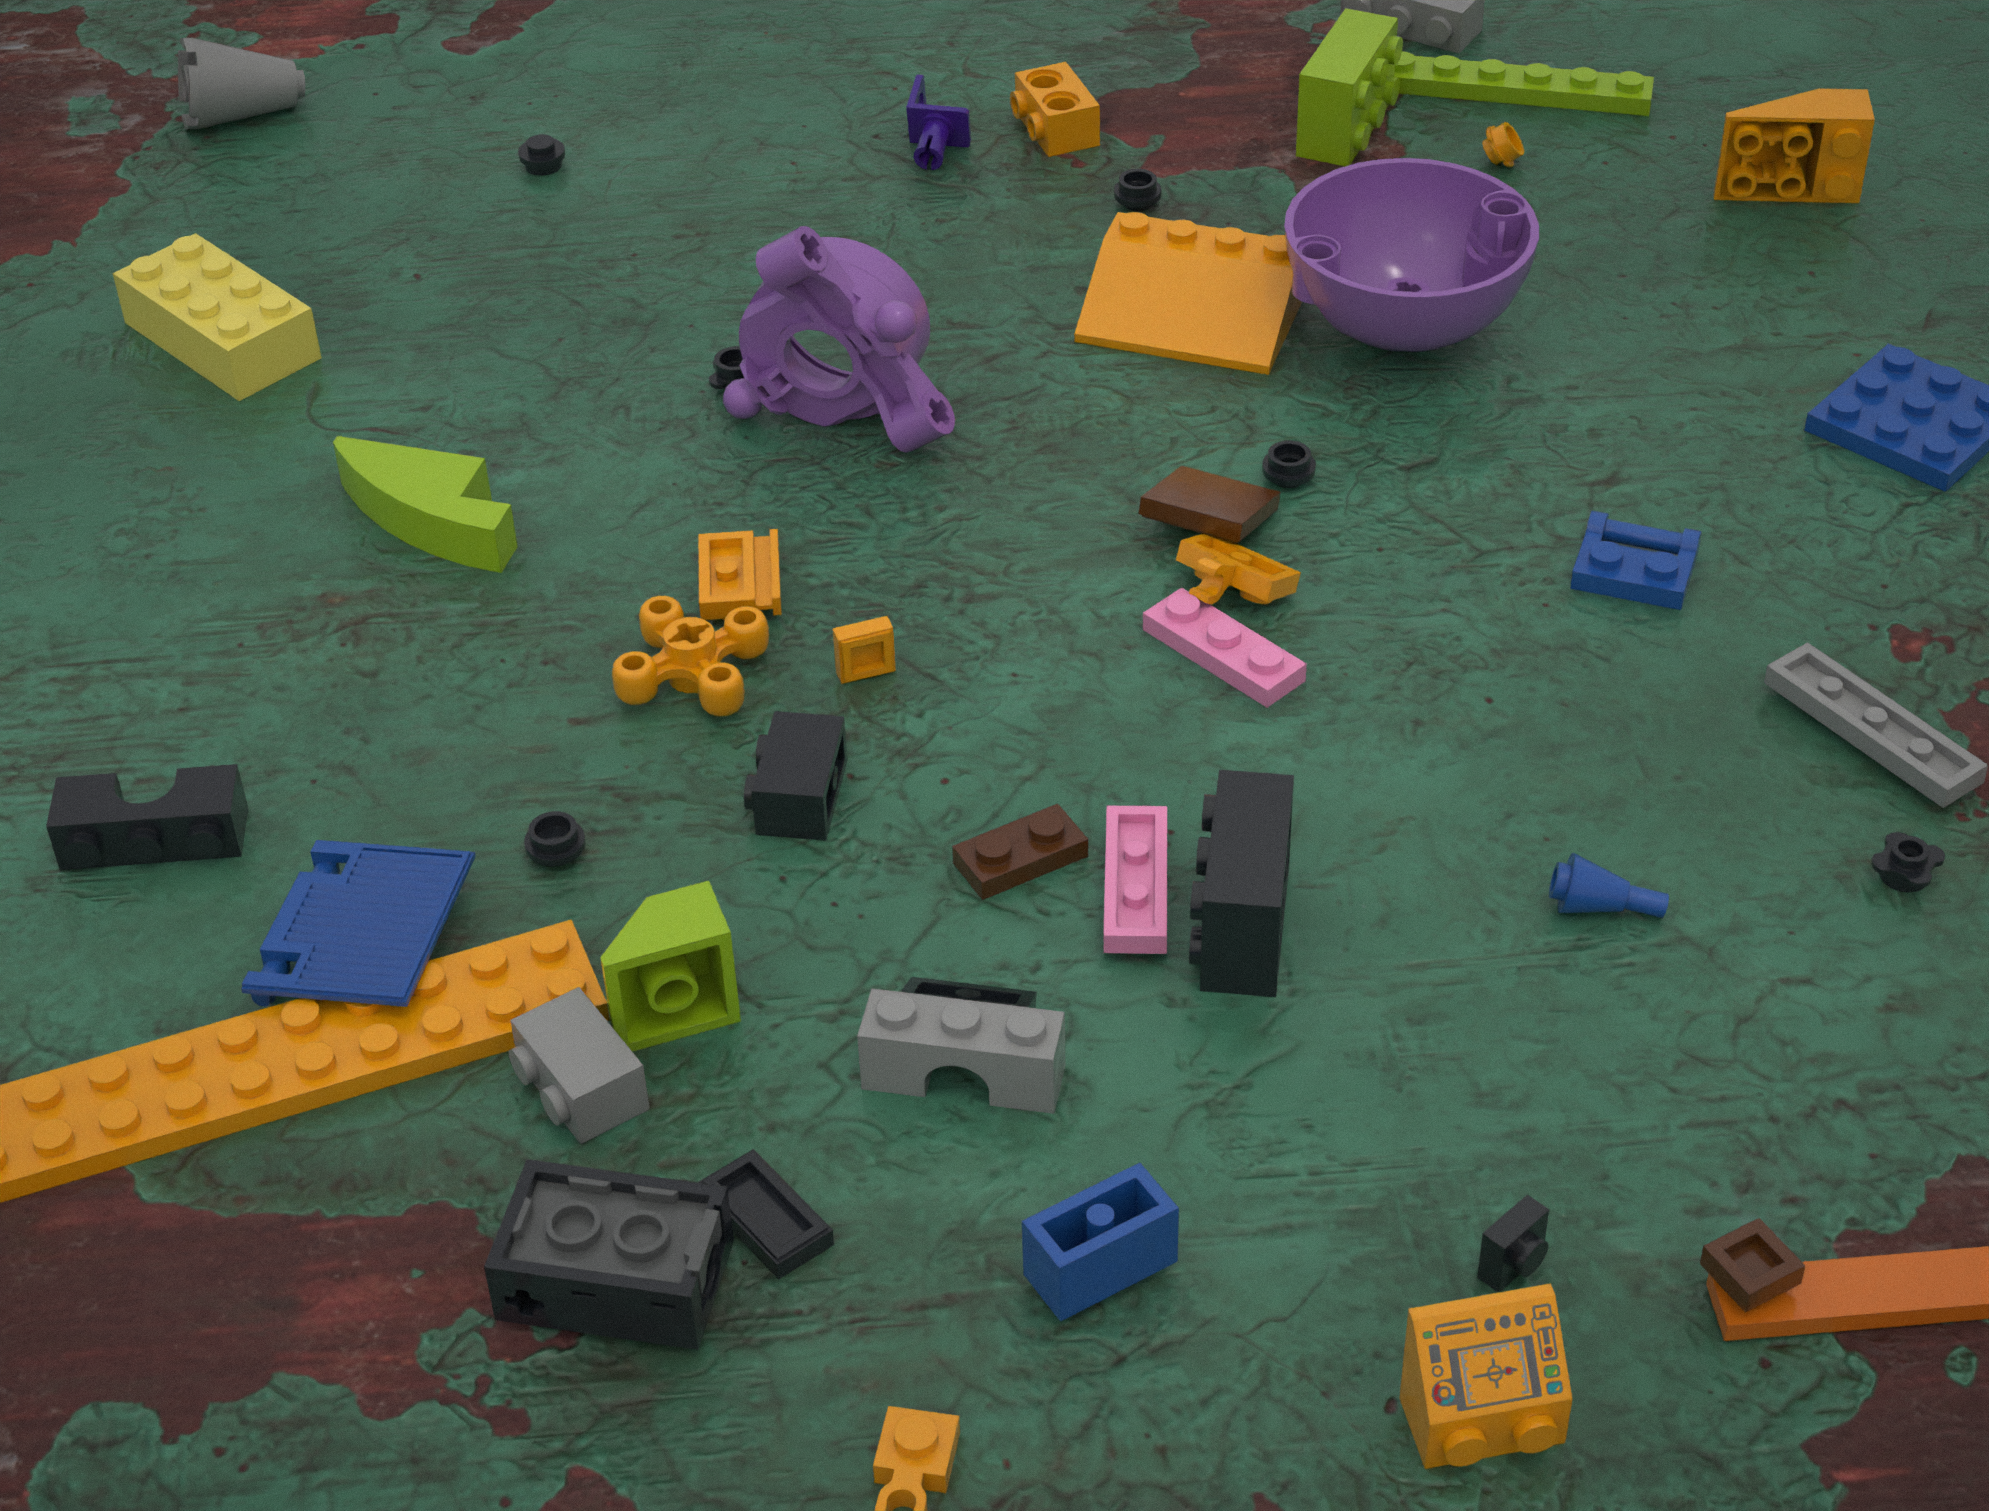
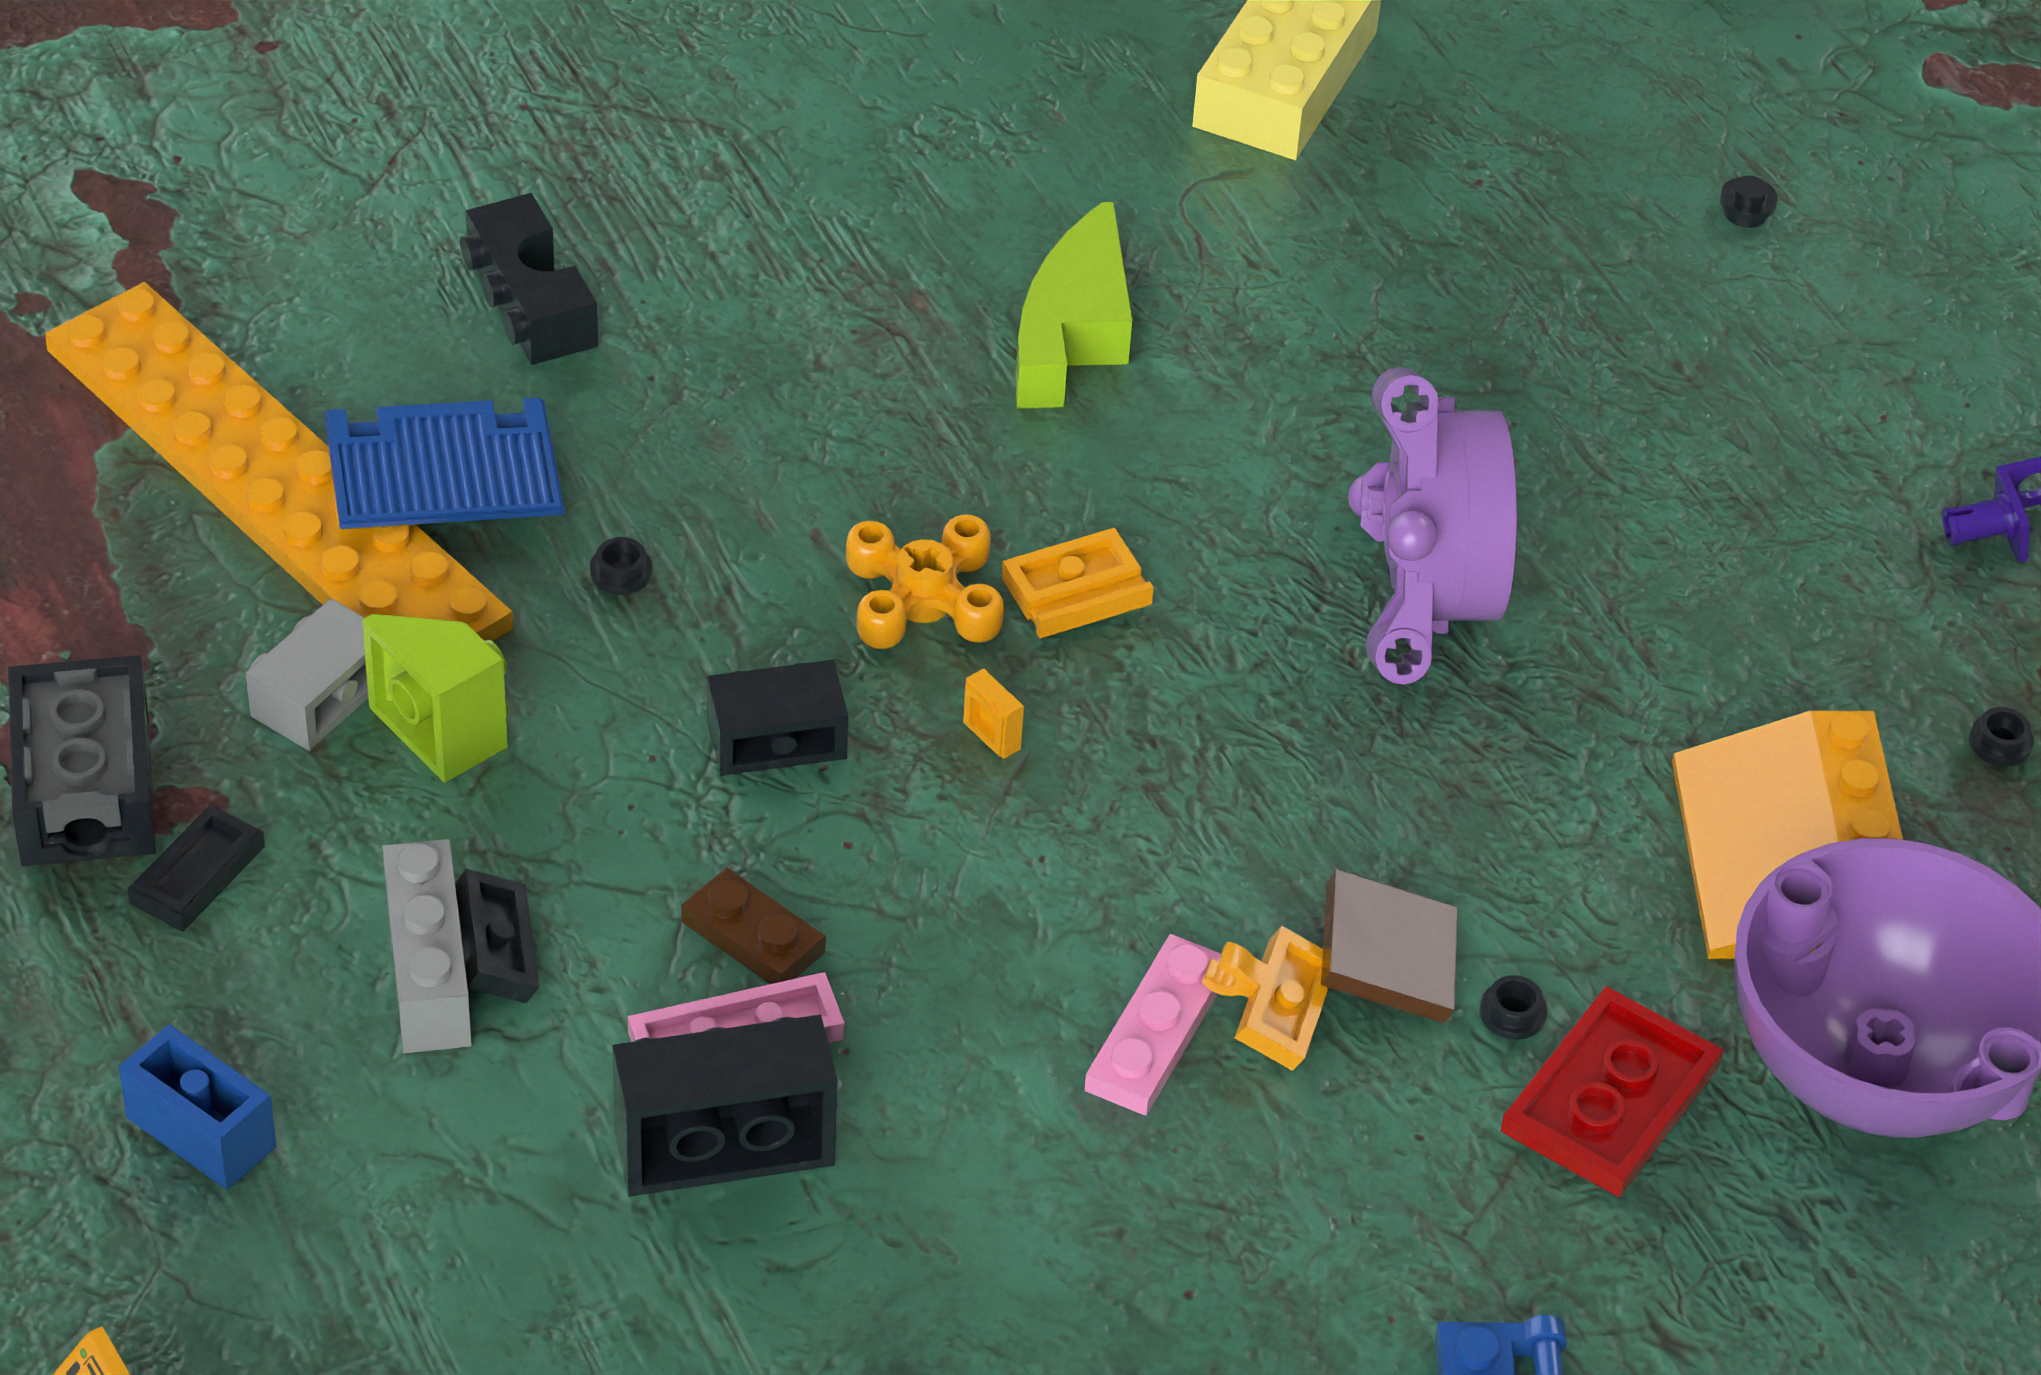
camera: 65 degrees right, 5 degrees up
none -> red plate [1500,986,1724,1198]

